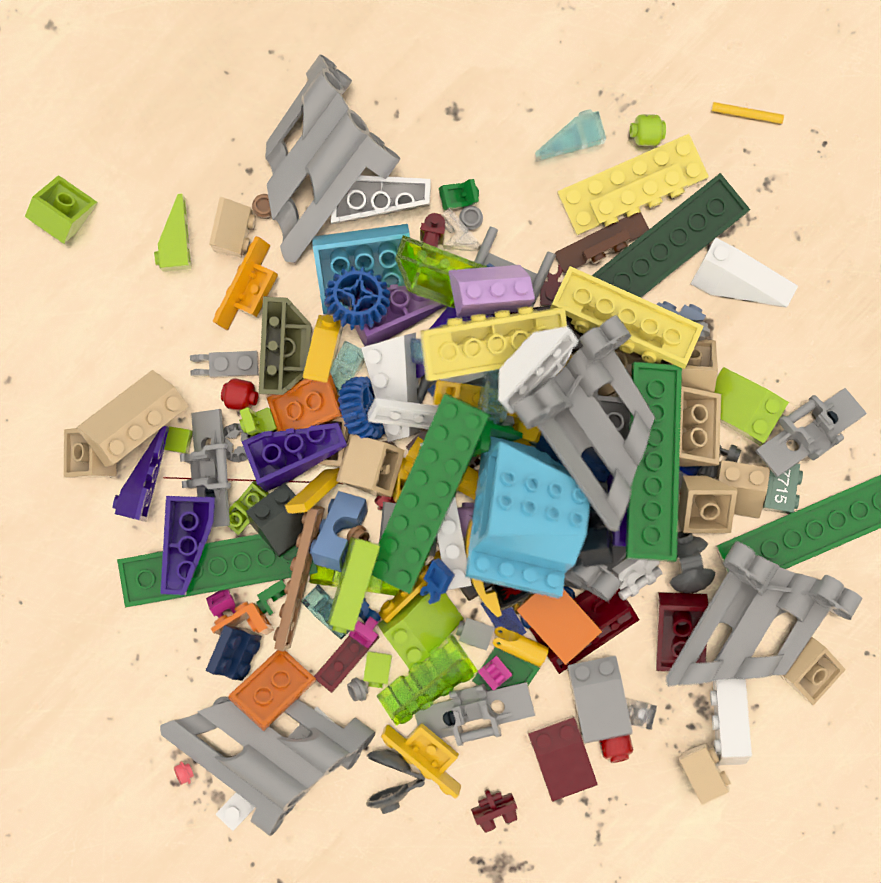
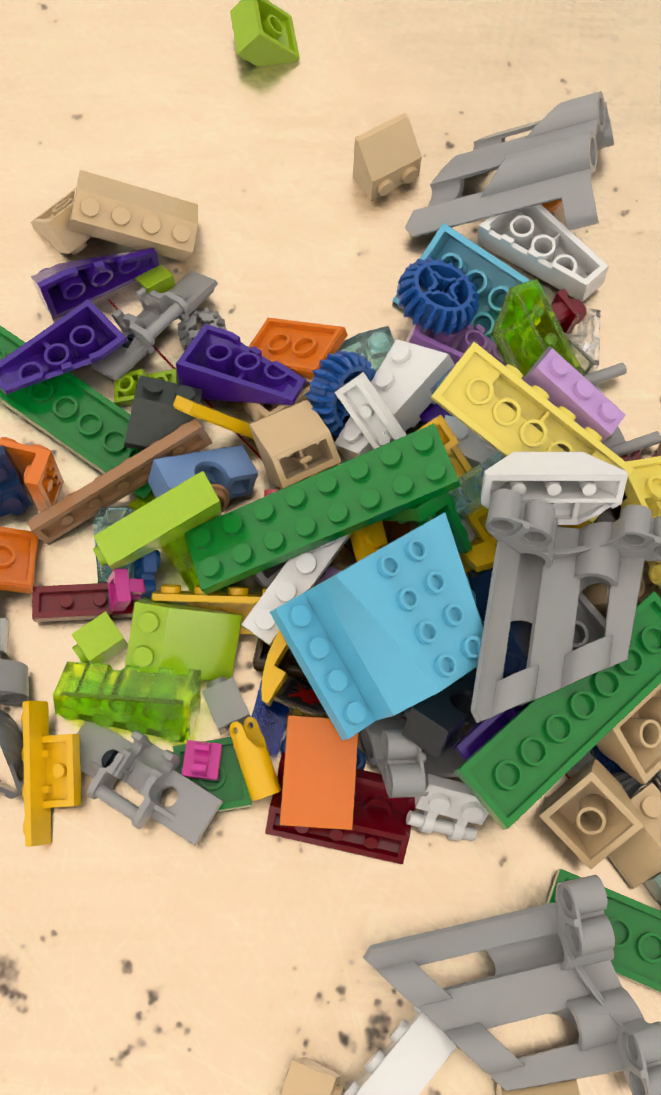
camera: 40 degrees right, 15 degrees down
lime slope [154,194,192,272] -> none
light grey hinge [190,351,259,378] -> none
dark pink tile [206,589,236,618] -> none
light orange bracket [213,236,278,330] -> none
red head [221,378,259,411] -> none
lime bracket [239,407,277,437] -> none
medium nougat plate [252,194,272,218] -> none
green bracket [256,579,286,616] -> none
olive wedge [258,297,312,395] -> none
yellow slope [303,315,342,383] -> none
light grey plate [347,678,368,702] -> none
blue plate [420,558,455,604] -> none
green bracket [438,179,479,211] -> none
light grey plate [459,206,483,230] -> none
dark red hips [471,789,518,833] -> none
dark red slope [527,715,598,802] -> none
light grey slope [568,655,633,744] -> none
red head [599,735,634,763] -> none
clear slope [625,697,657,730] -> none
dark red slope [656,592,709,671] -> none
dark grey animal [669,531,715,594] -> none

